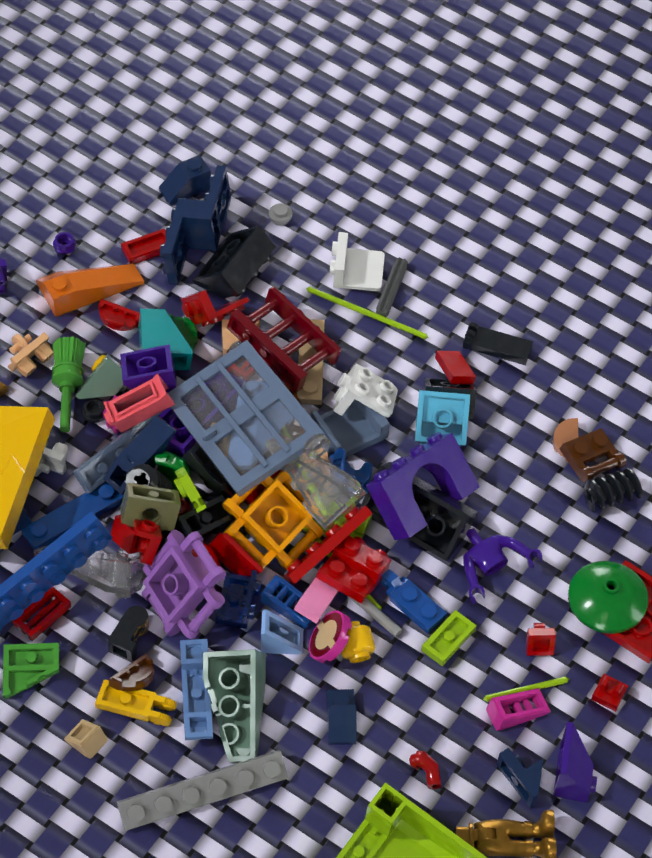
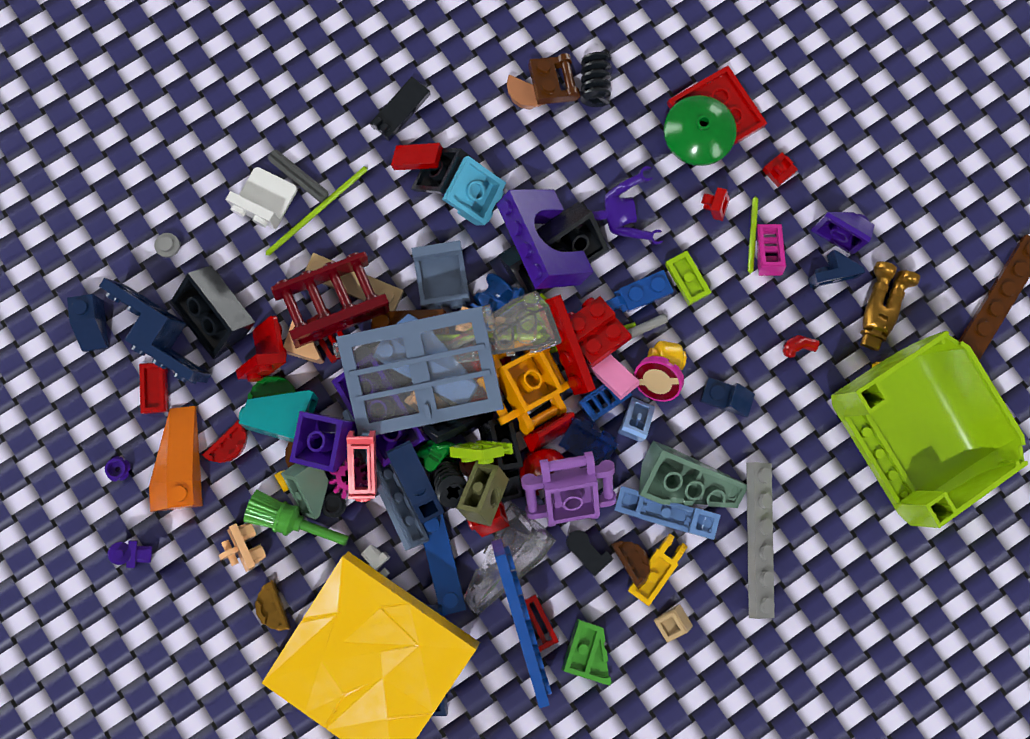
camera: 70 degrees left, 25 degrees up
red bracket [133,519,162,565] -> none
white bracket [333,363,398,418] -> none

